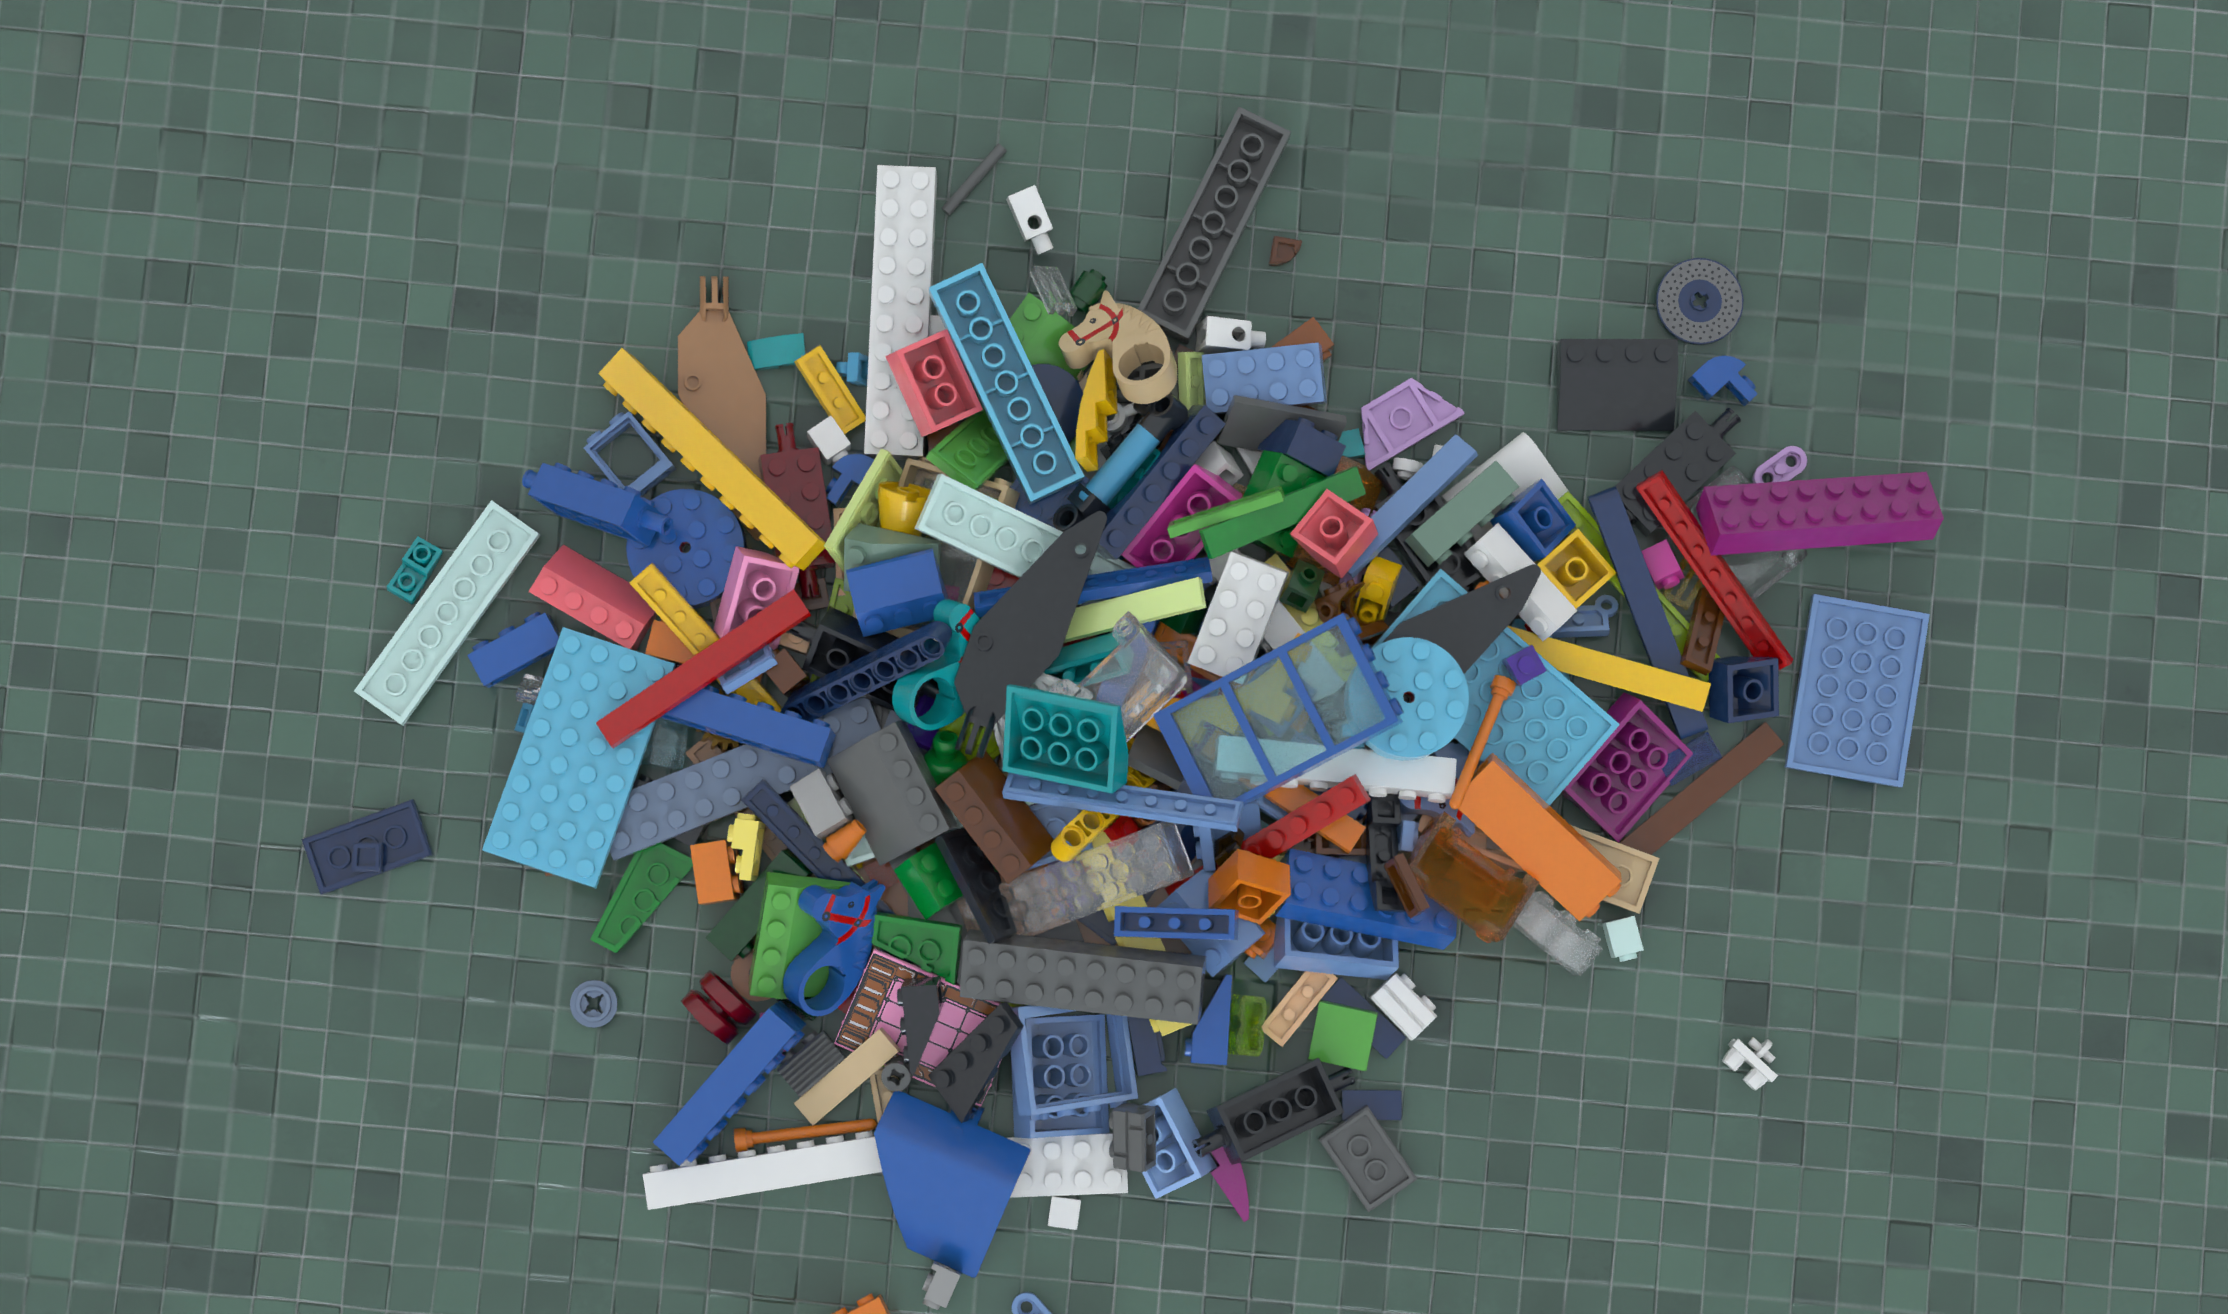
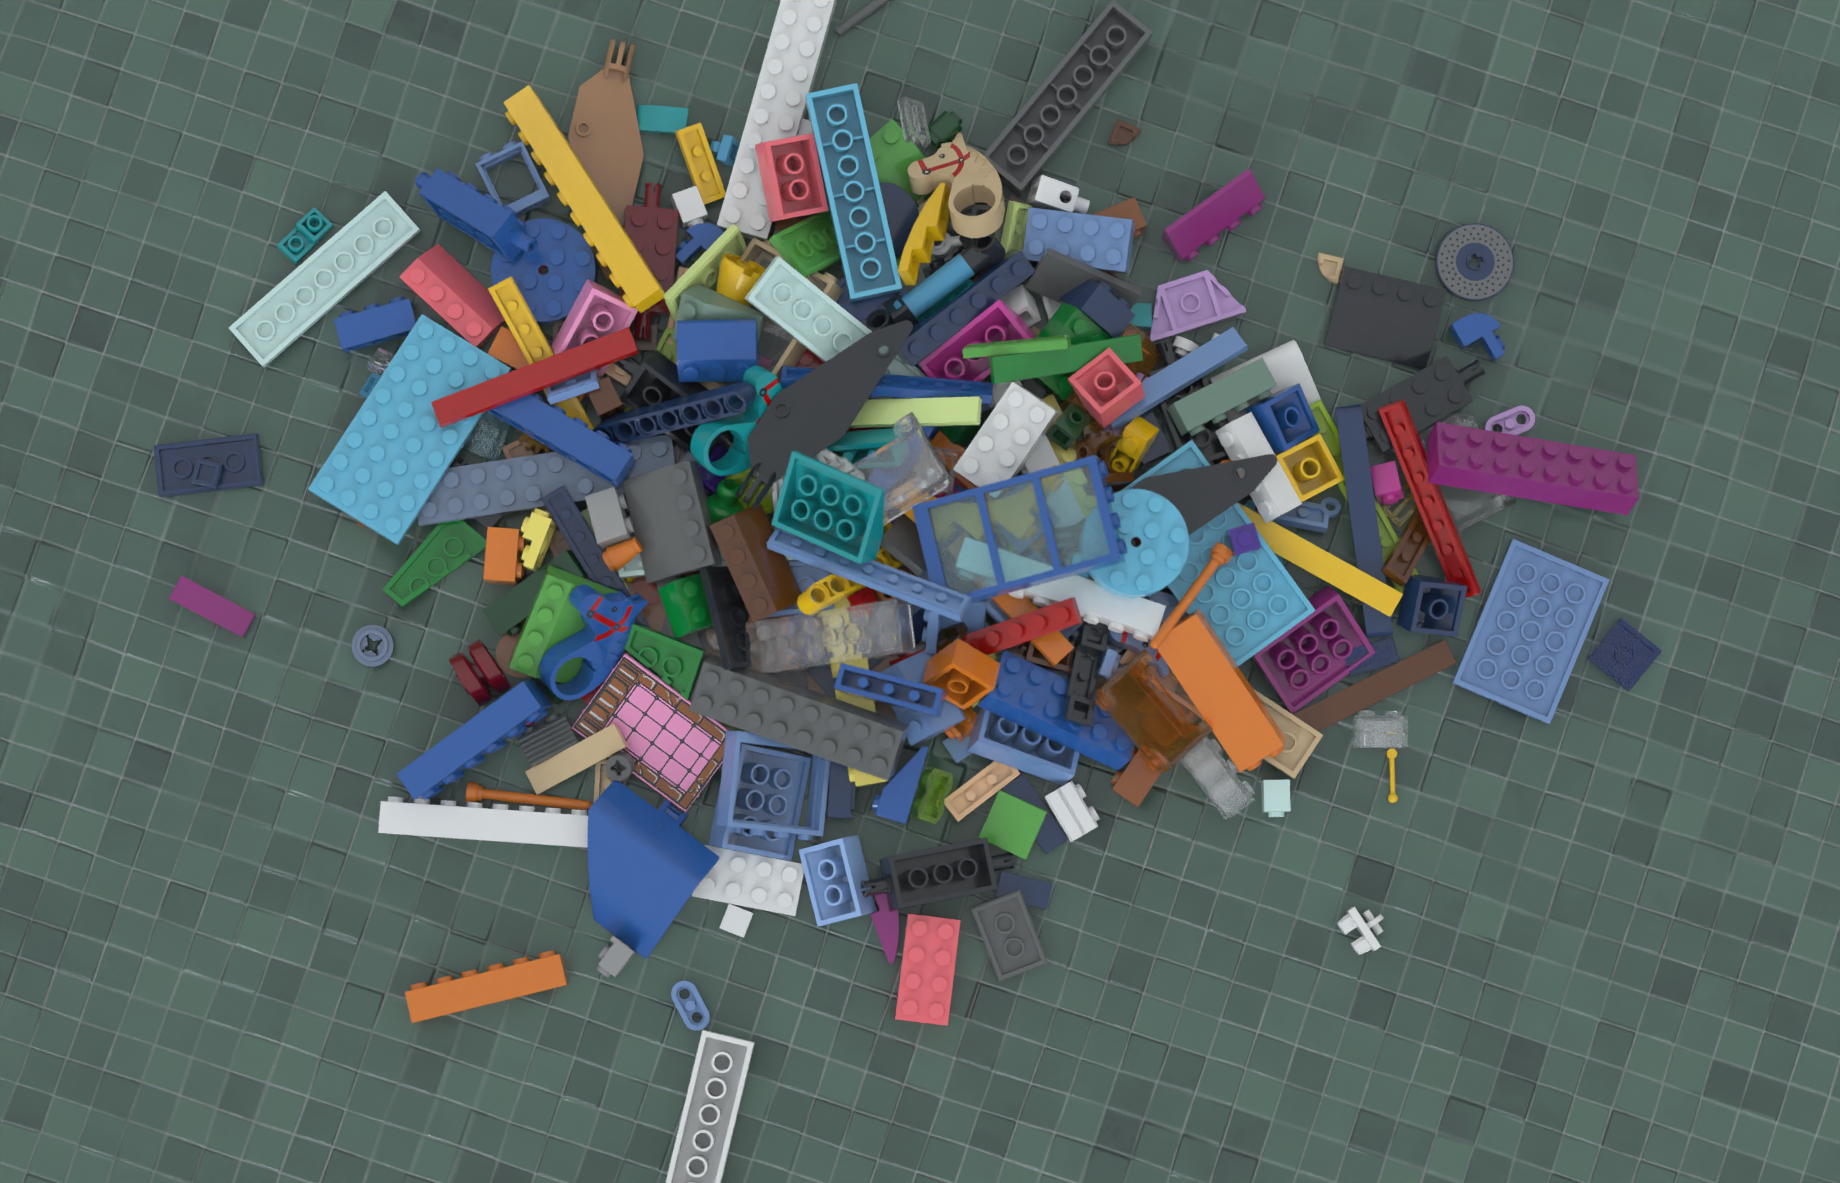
camera: 10 degrees right, 0 degrees up
black slope [897,976,944,1073] -> none
black wing [928,1002,1024,1123] -> none
white torso [1006,185,1053,255] -> none
dark grey brick [1109,1103,1156,1172] -> none
reddish brown tile [1384,853,1430,919] -> none
none -> magenta slope [169,576,256,637]
none -> coral brick [895,914,961,1026]
none -> dark orange brick [1110,745,1168,807]
none -> magenta slope [1161,169,1265,263]
none -> tan tile [1317,253,1344,285]
none -> clear brick [1352,710,1408,748]
none -> yellow hinge [1386,748,1398,803]
none -> clear blue tile [1587,618,1662,692]

